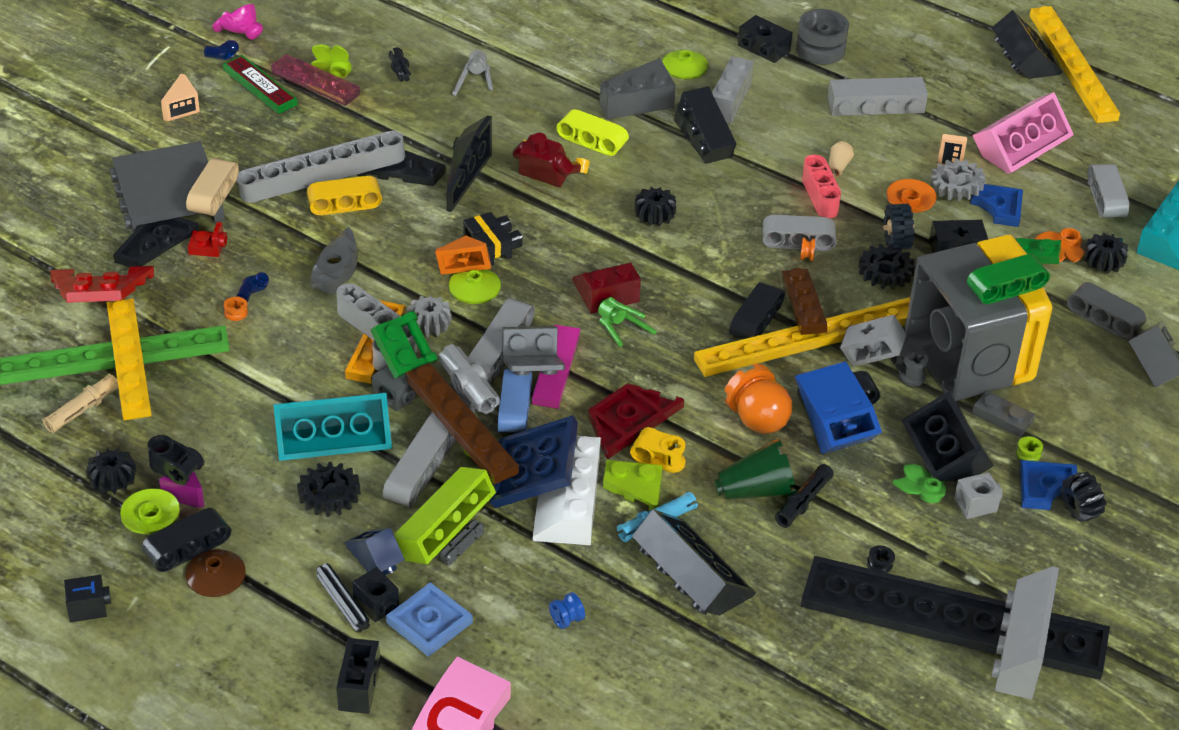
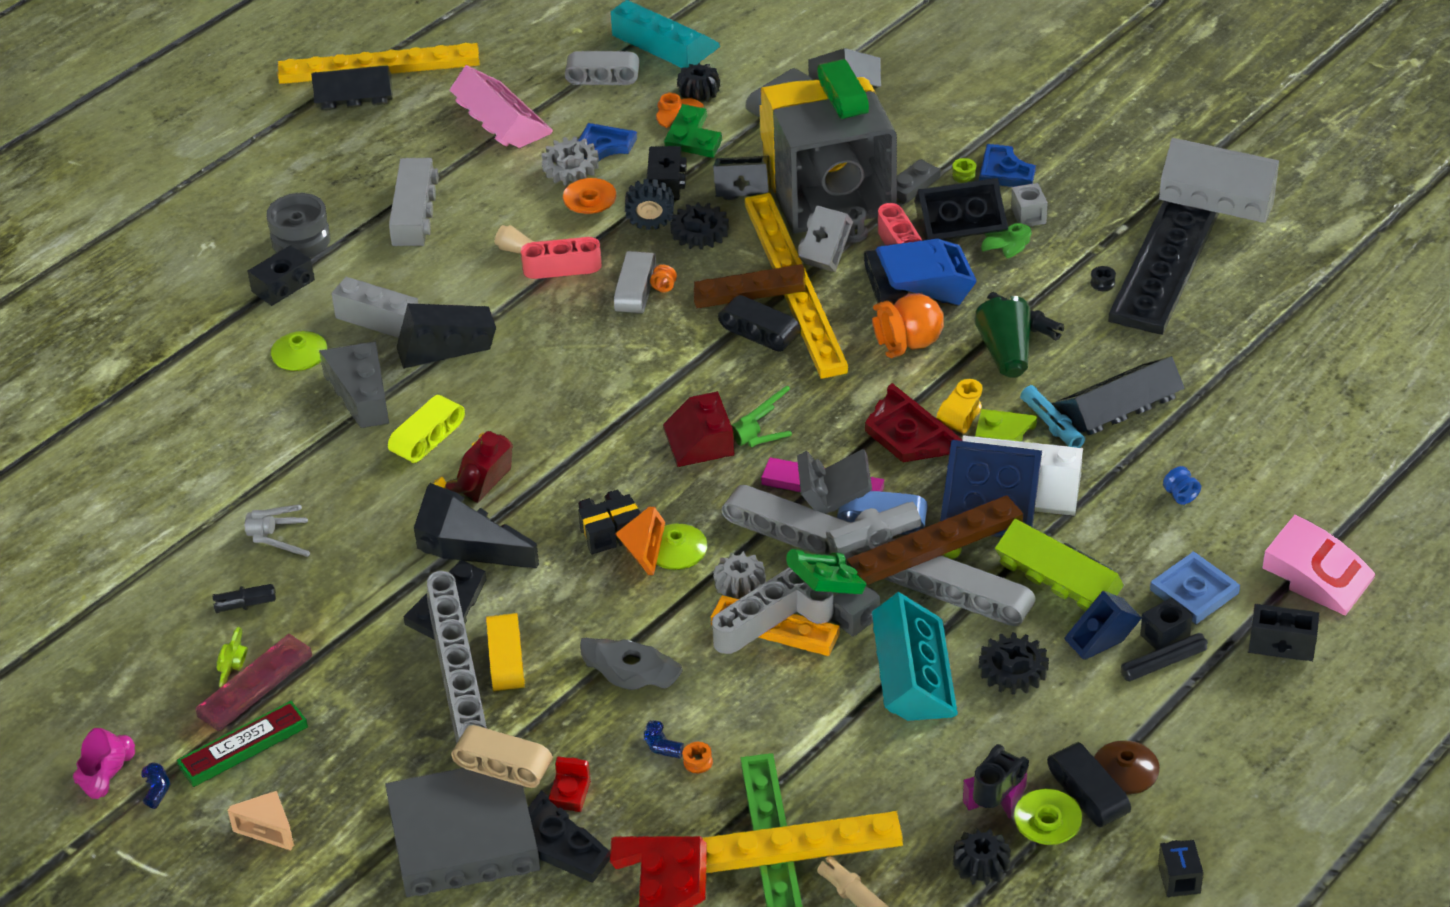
camera: 80 degrees left, 0 degrees up
black gear [635,186,676,226] -> none
light nougat slope [938,134,967,165] -> none
black gear [1061,471,1107,522] -> none
none -> coral beam [878,203,922,246]

